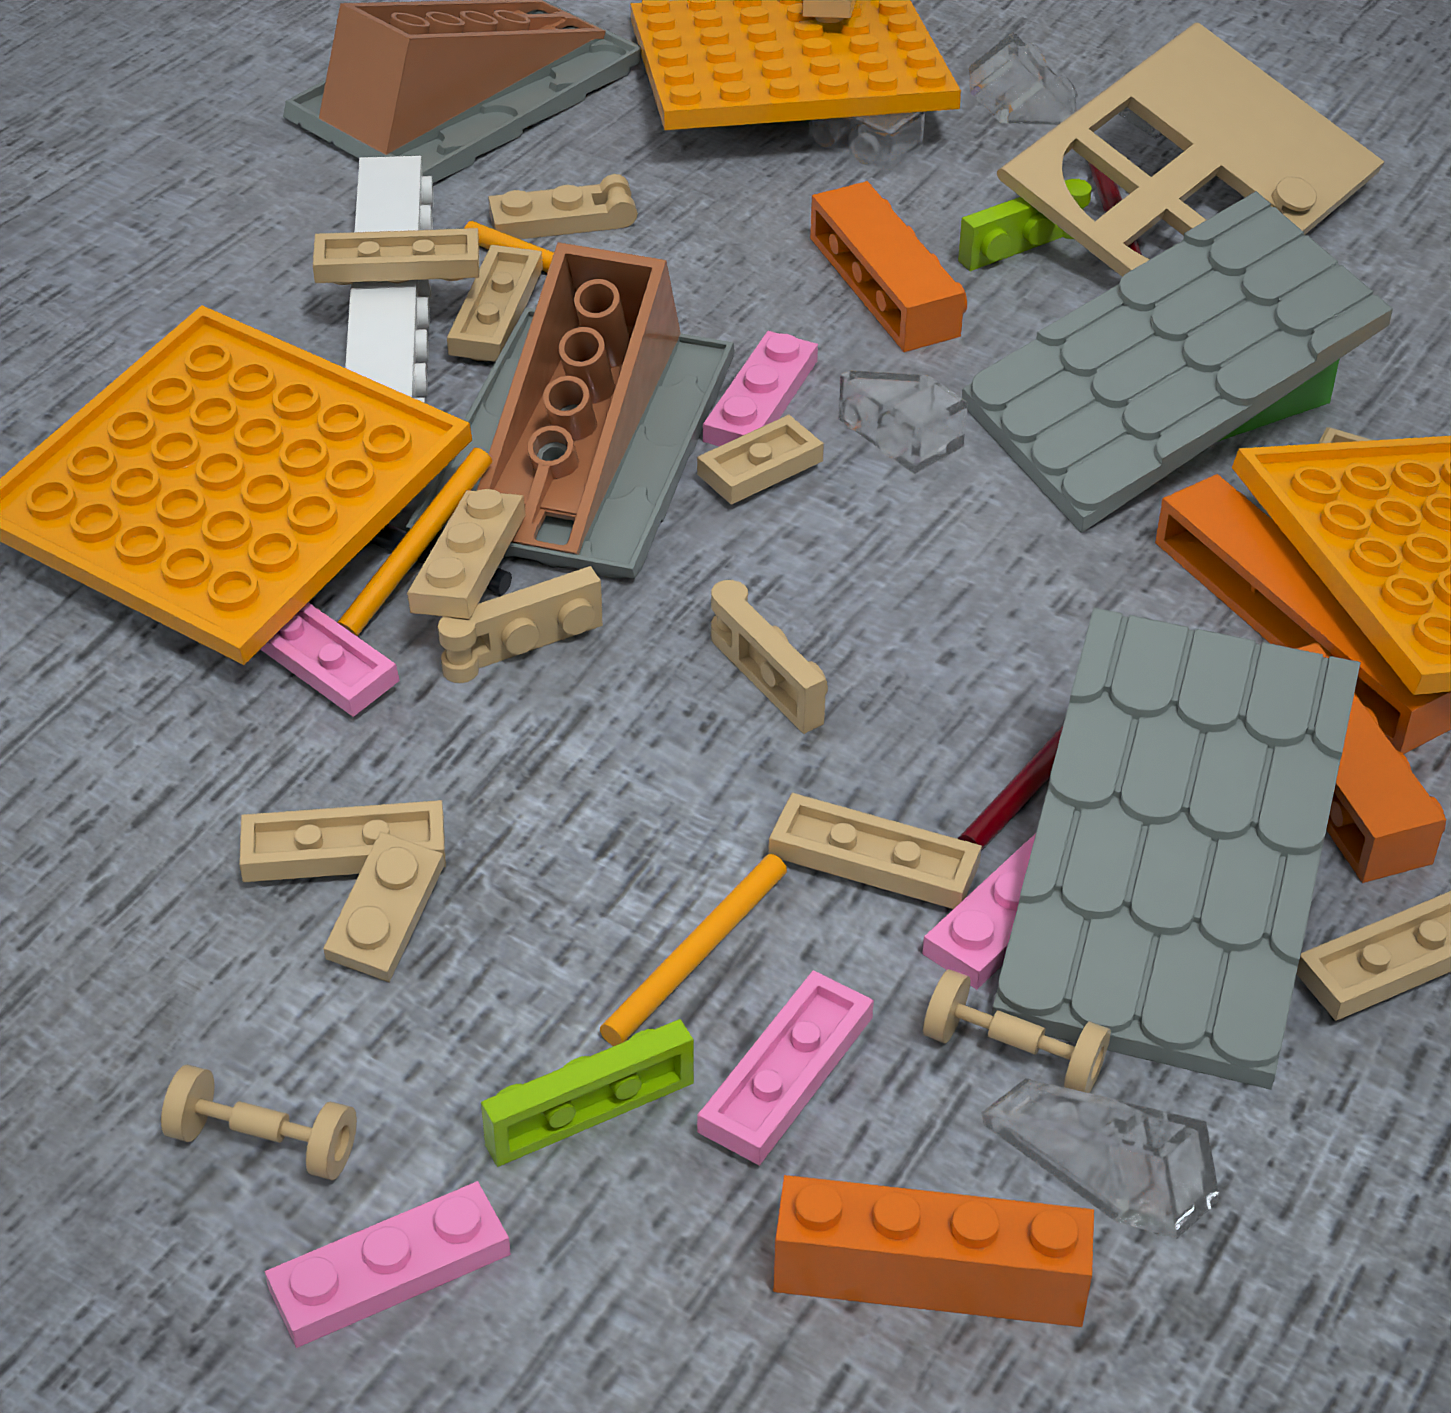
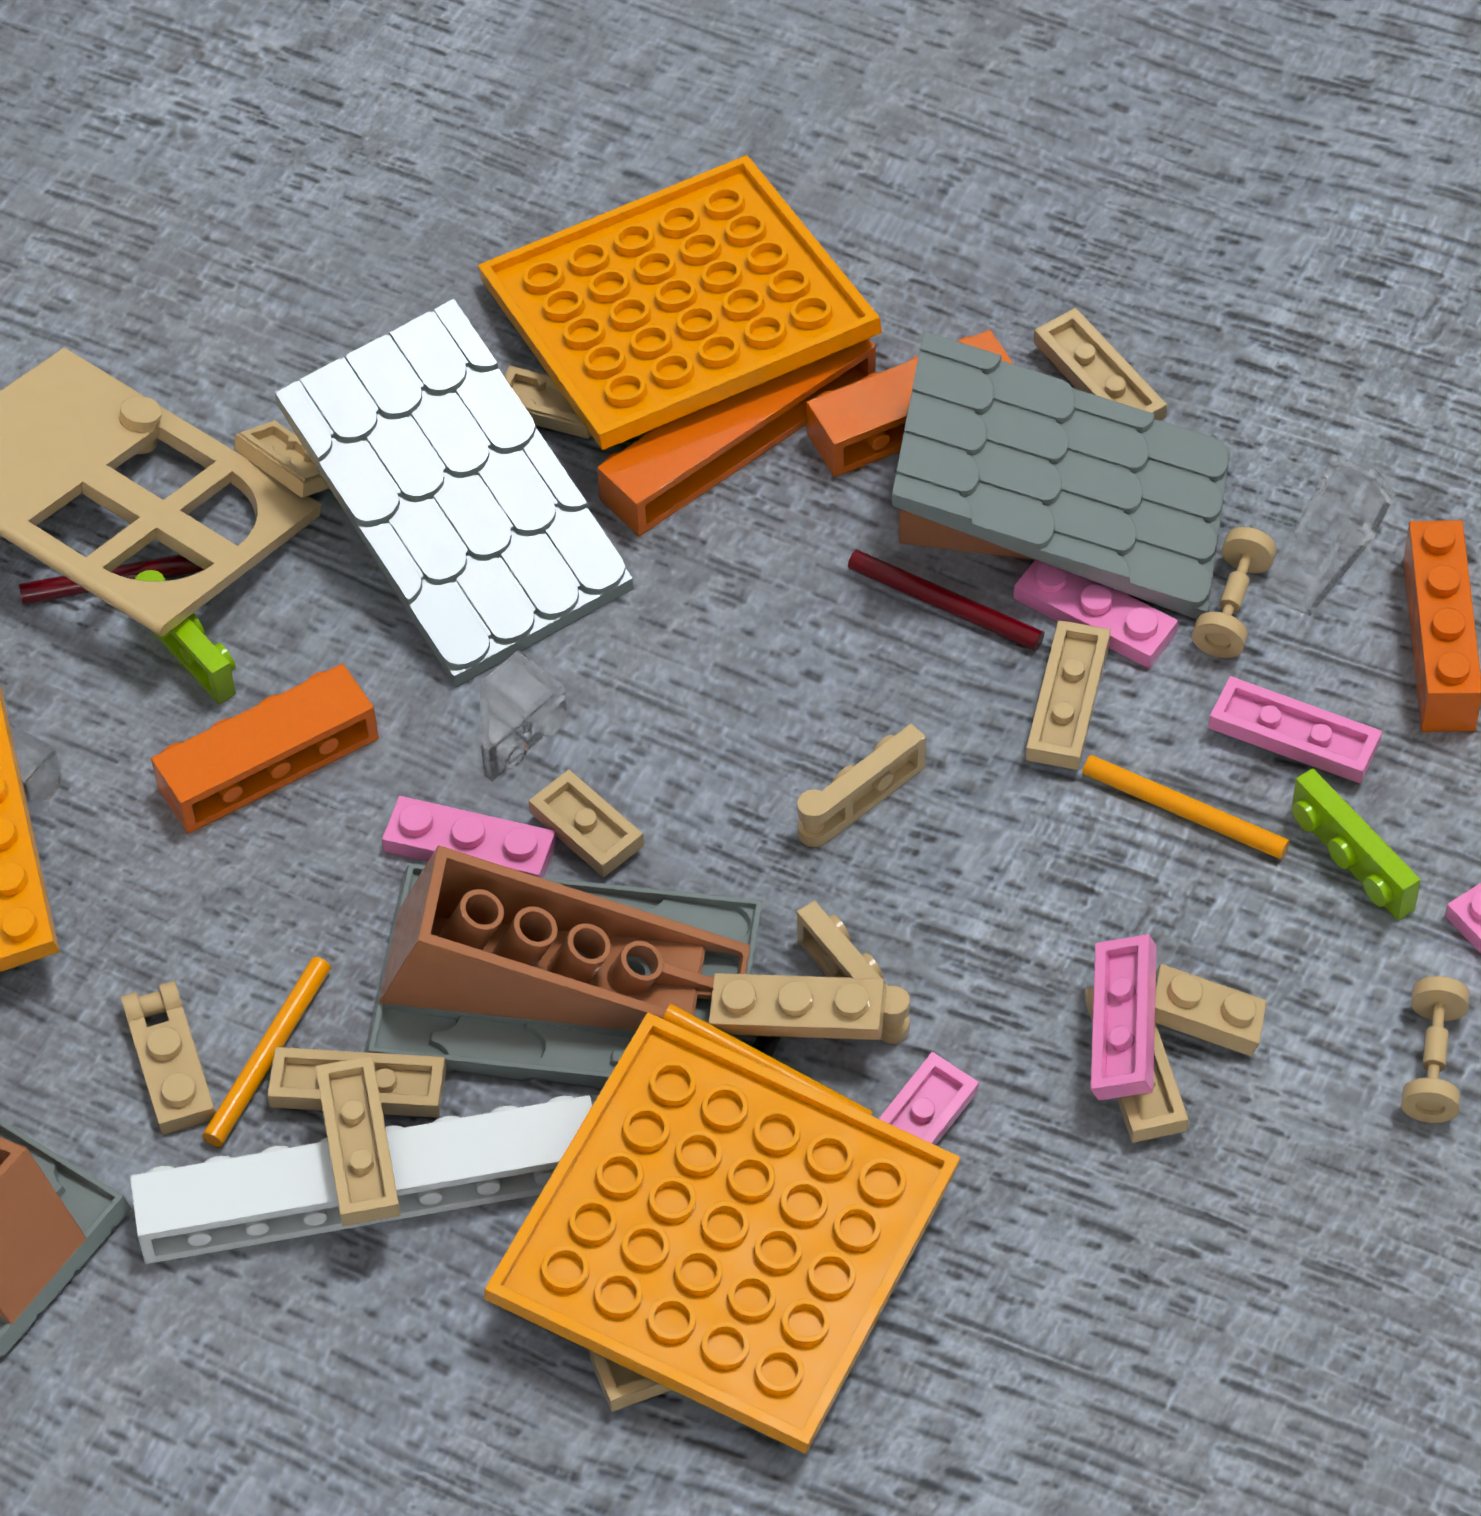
camera: 95 degrees left, 10 degrees up
none -> bright pink plate [1091,934,1157,1101]

